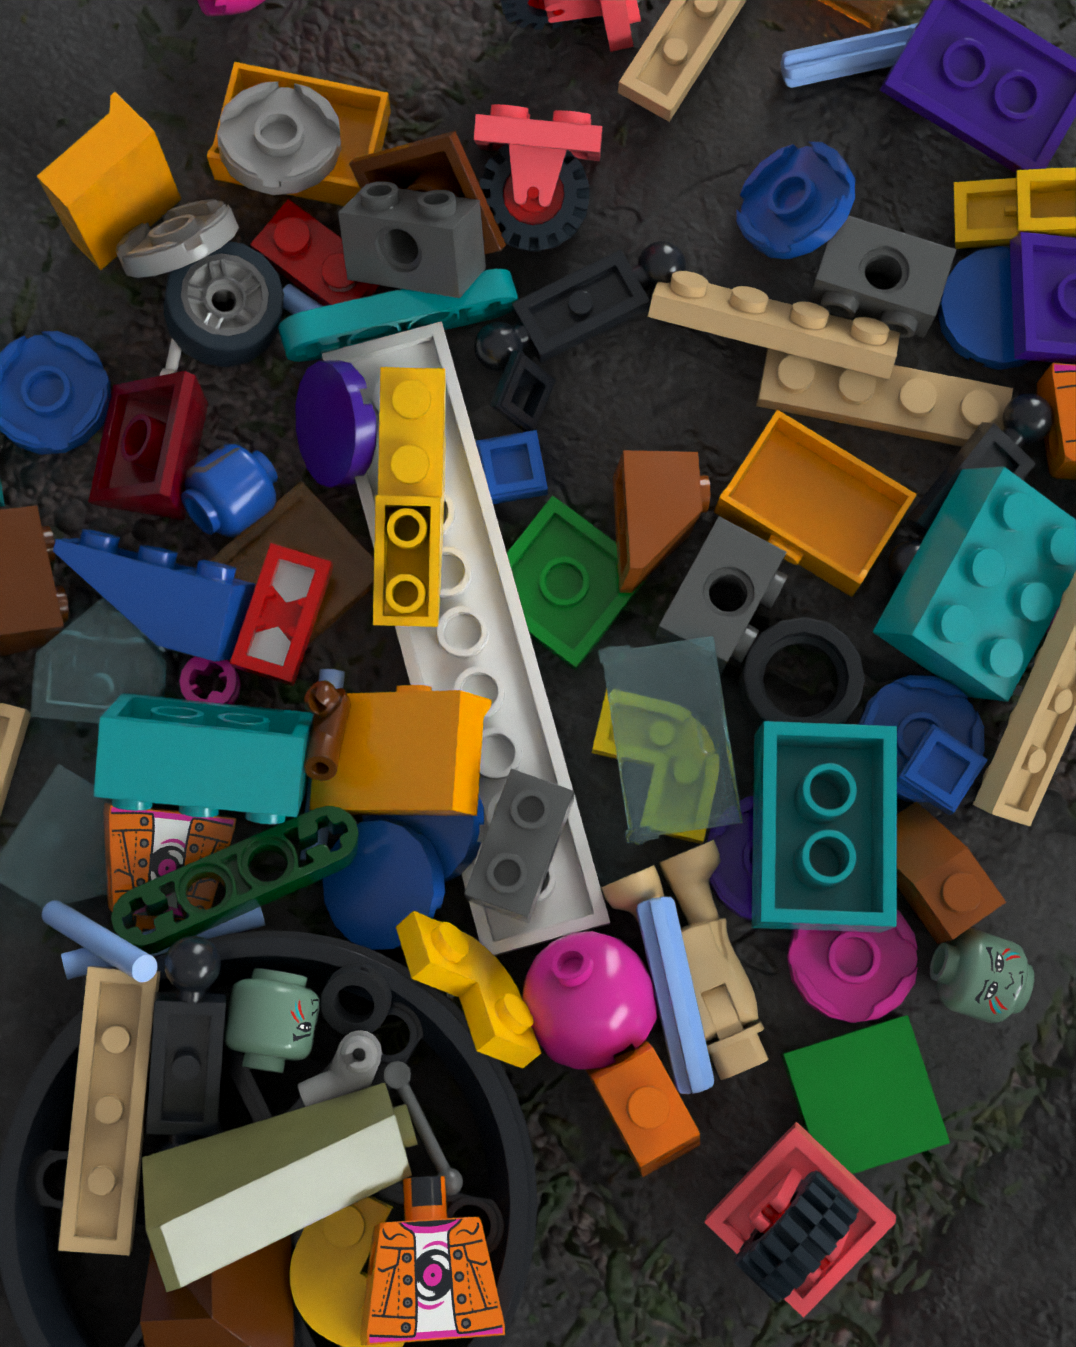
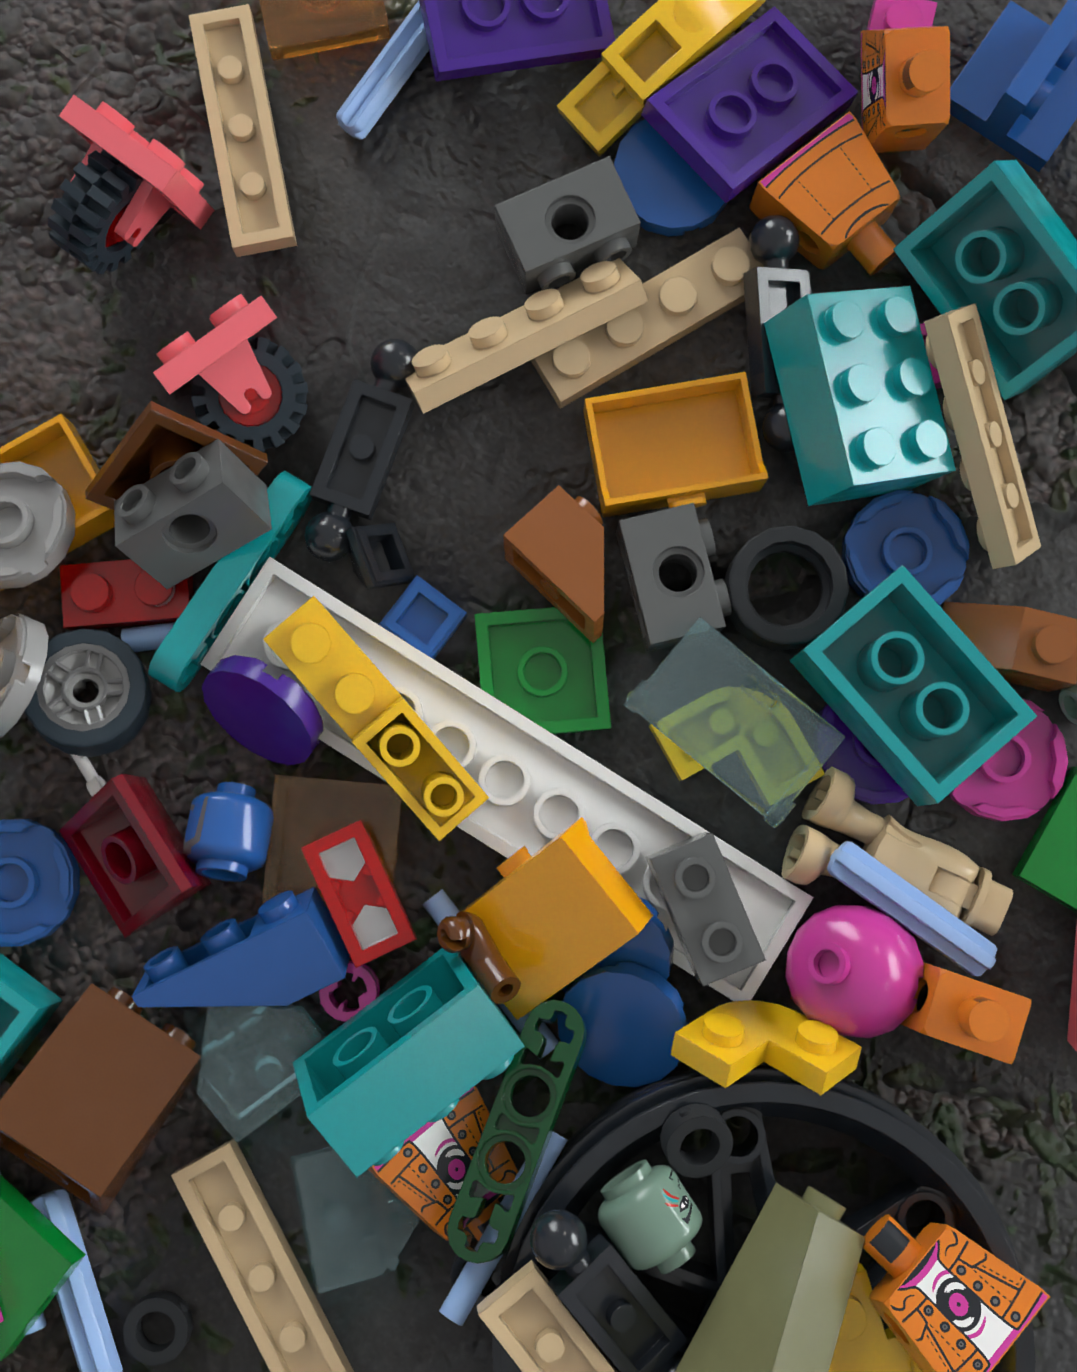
camera: 45 degrees left, 5 degrees up
light blue bar [42,900,157,982] -> none
light grey arm [298,1030,382,1107] -> none
dark grey hinge [384,1061,463,1196] -> none
blue tile [737,142,855,259] -> none
blue tile [897,724,988,815] -> none

